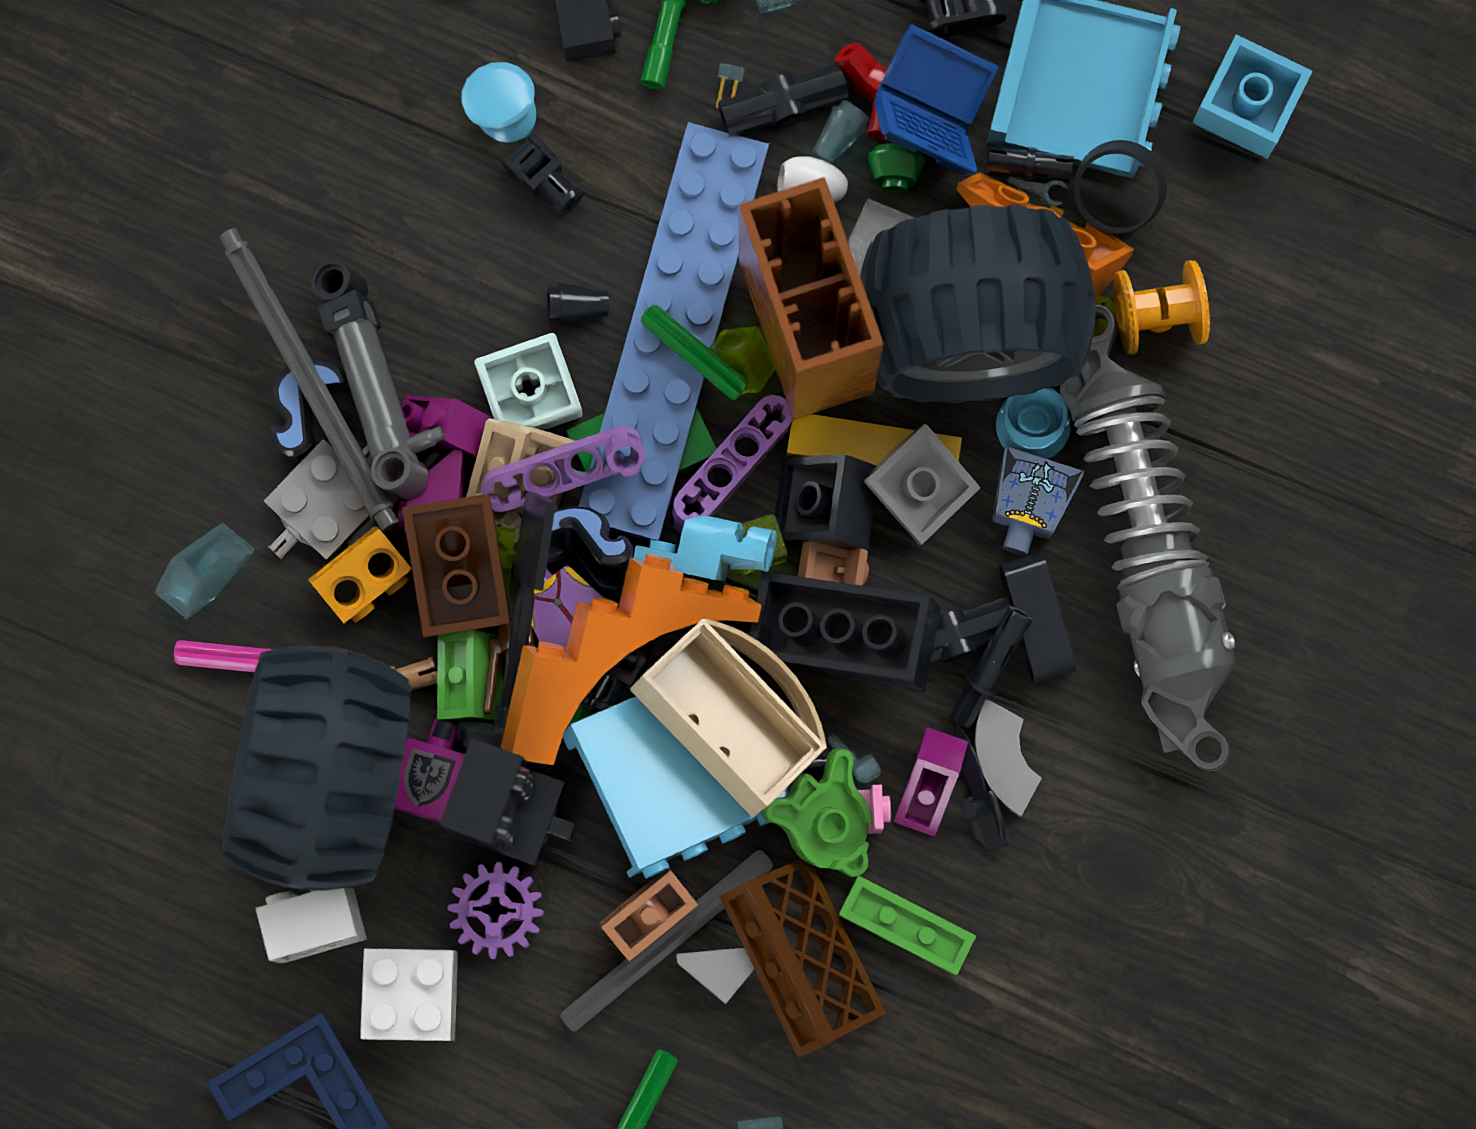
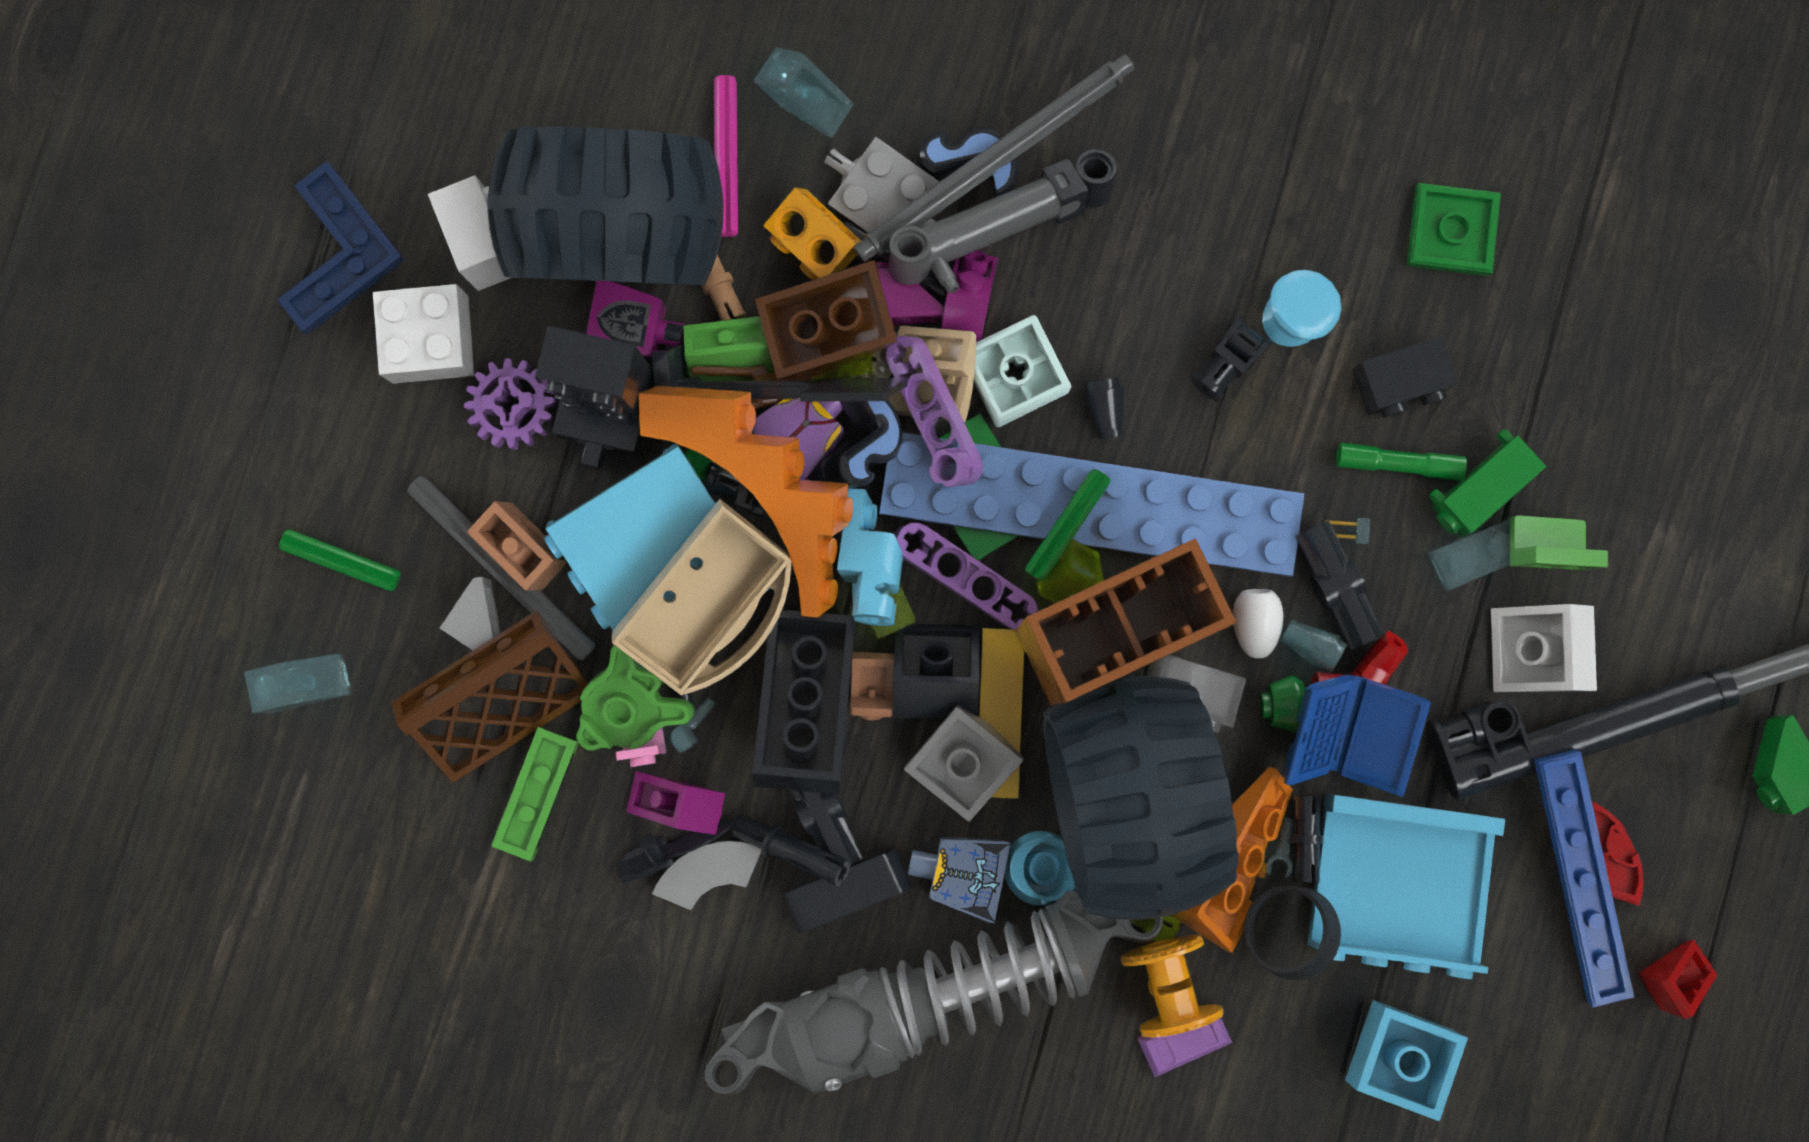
camera: 90 degrees right, 5 degrees up
none -> medium lavender tile [1137,1003,1232,1077]

